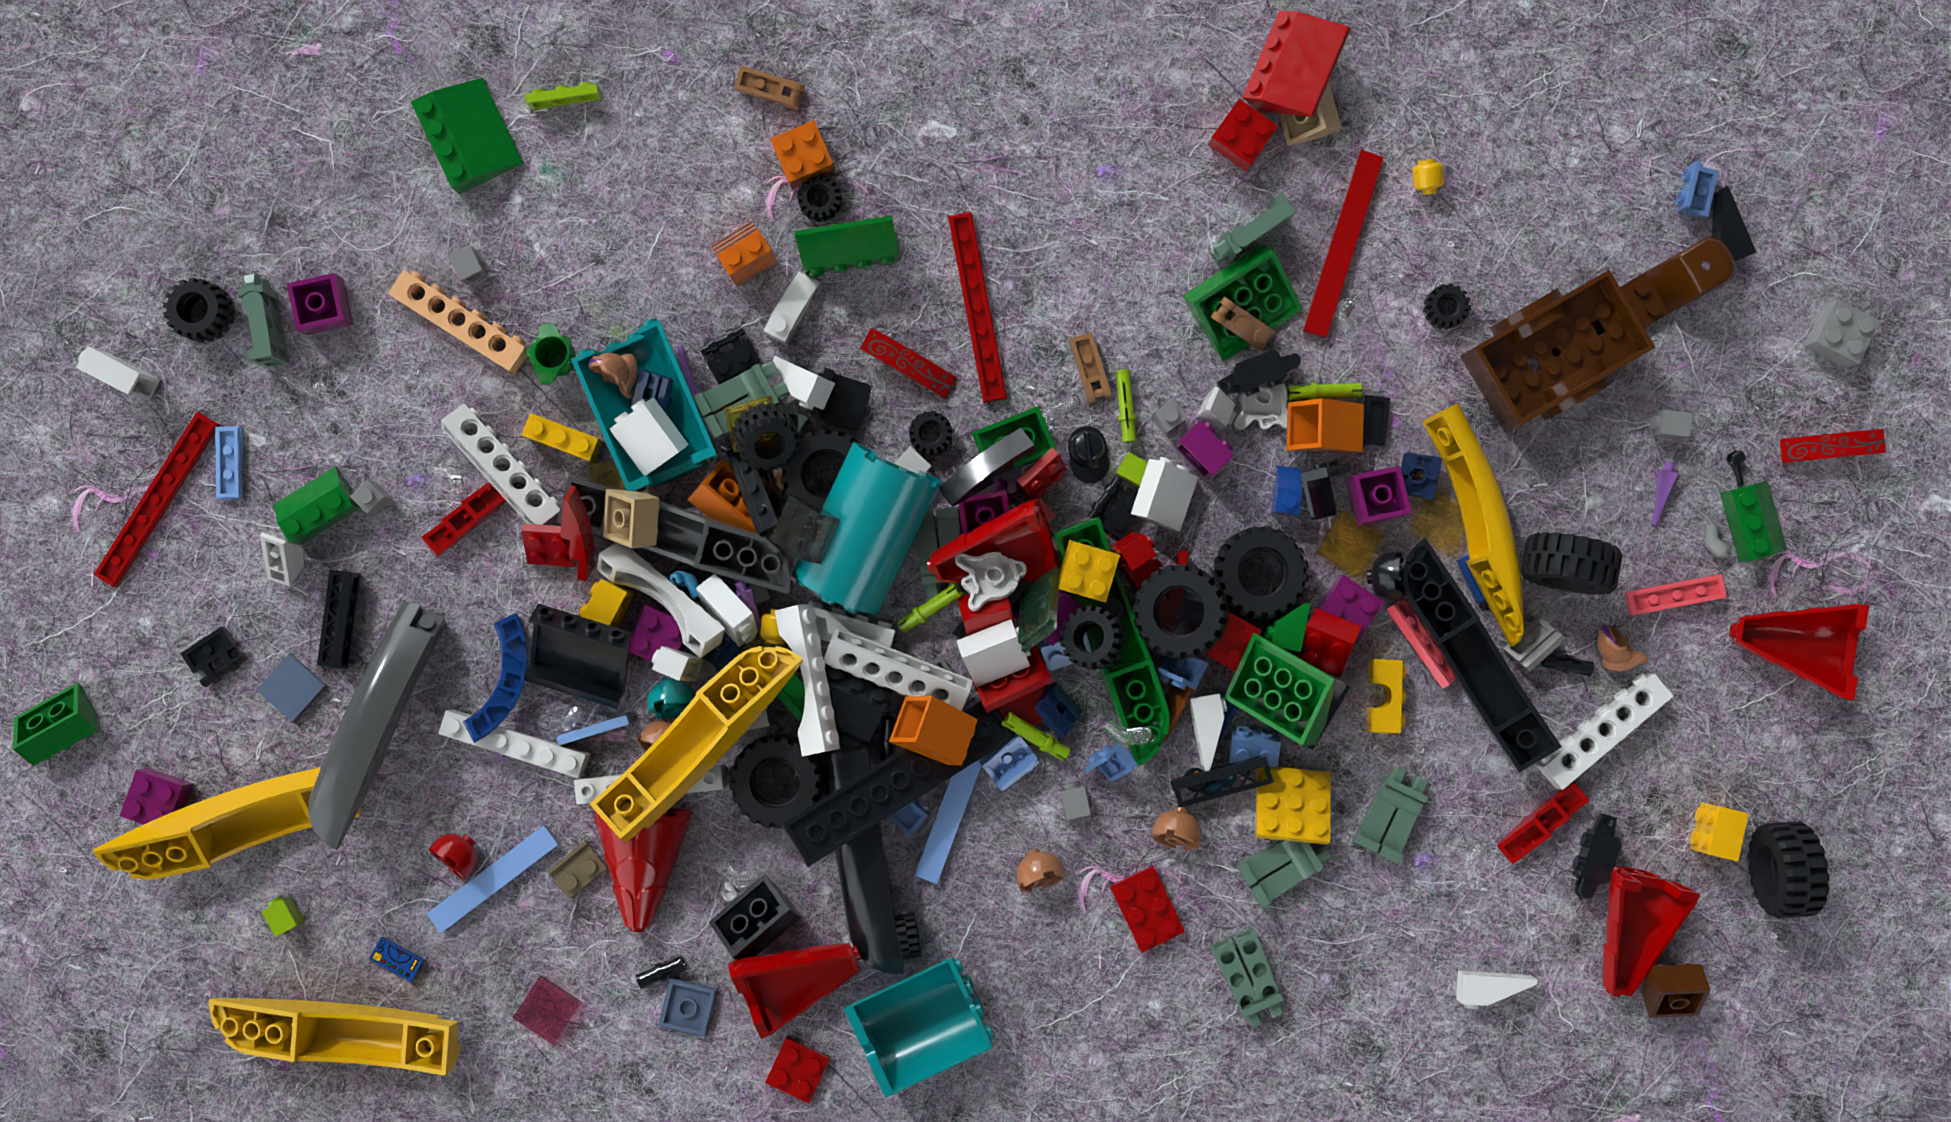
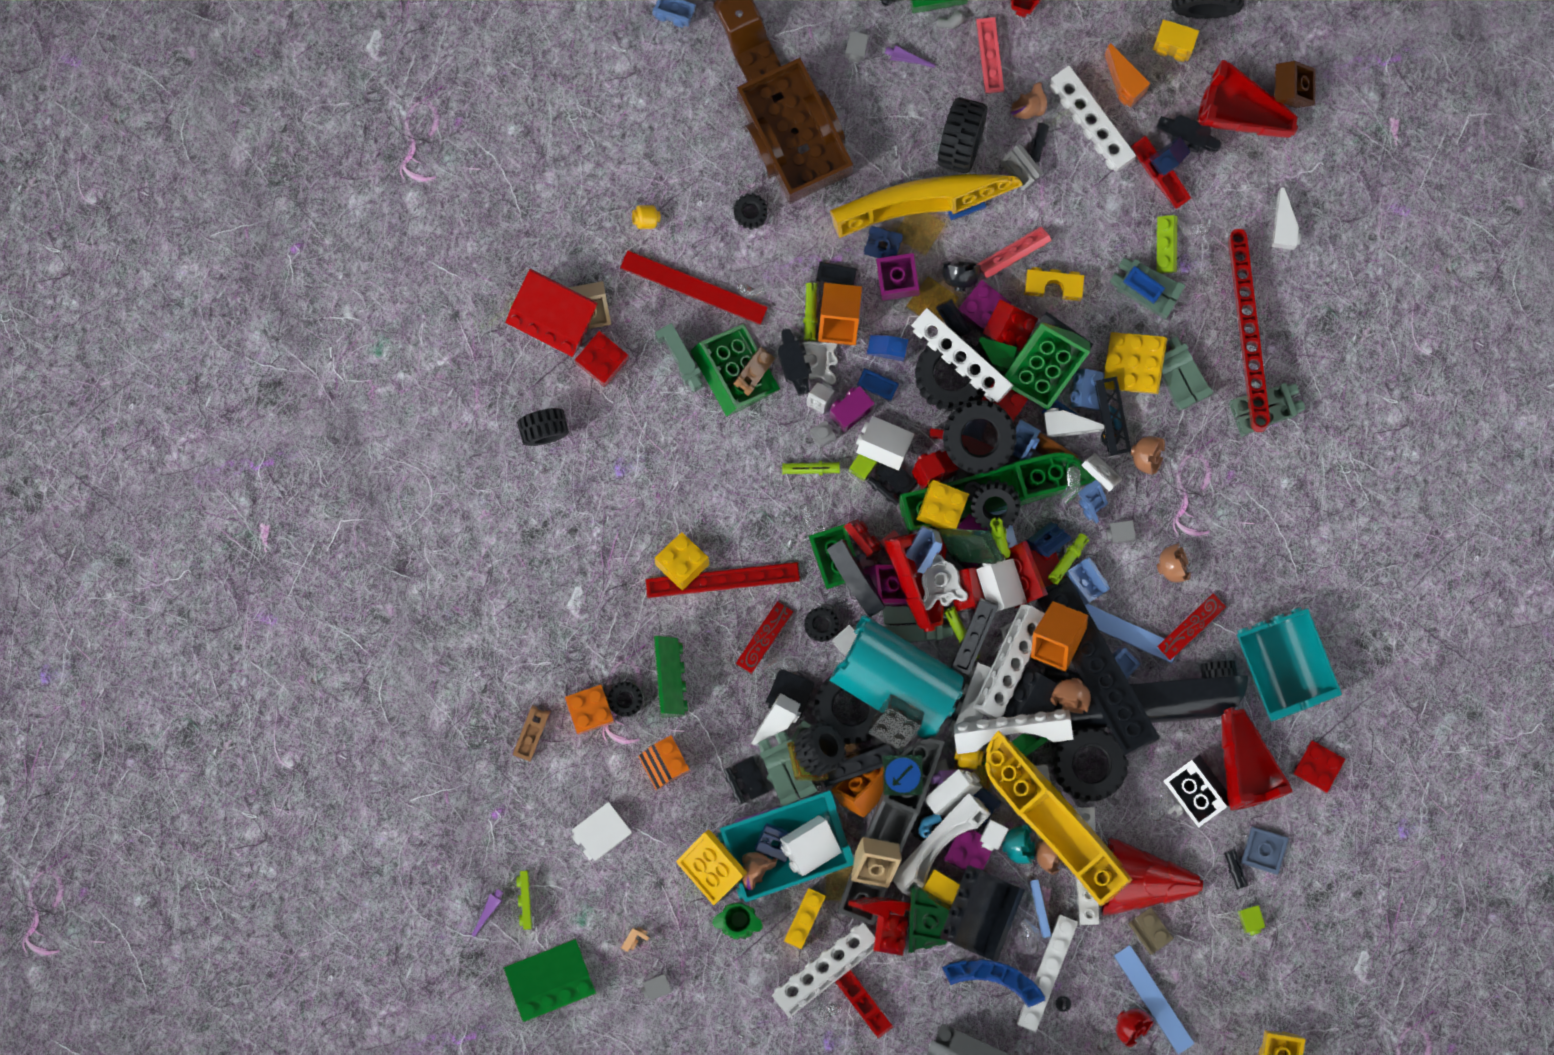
camera: 85 degrees left, 5 degrees down
light nougat brick [388,270,528,374] -> none
clear pink tile [513,975,582,1044] -> none
white slope [763,271,820,346] -> none
black piece [1068,426,1109,484] -> none
medium nougat plate [1069,332,1112,404] -> none
red plate [1109,865,1185,953] -> none
black bracket [1300,460,1350,520] -> none
black slope [1403,538,1562,773] -> none
none -> medium lavender piece [472,888,504,937]
none -> black tyre [517,408,569,446]
none -> white brick [571,802,633,862]
none -> light nougat bracket [621,927,649,952]
none -> yellow brick [654,532,710,591]
none -> yellow plate [676,829,747,905]
none -> blue tile [856,368,899,402]
none -> piece [883,755,923,795]
none -> medium blue bracket [905,526,943,574]
none -> dark green wing [908,884,951,953]
none -> white brick [911,308,1014,403]
none -> black tile [935,299,971,337]
none -> black plate [951,598,998,675]
none -> lime pin [990,518,1011,559]
none -> nougat cylinder [1051,678,1091,714]
none -> black hinge [1055,996,1072,1012]
none -> white tile [1082,453,1122,492]
none -> orange slope [1104,43,1150,108]
none -> blue tile [1123,266,1165,304]
none -> dark blue slope [1149,136,1191,176]
none -> lime plate [1157,215,1177,274]
none -> red slope [1157,593,1226,660]
none -> red beam [1228,229,1270,433]
none -> lime brick [1238,905,1266,936]

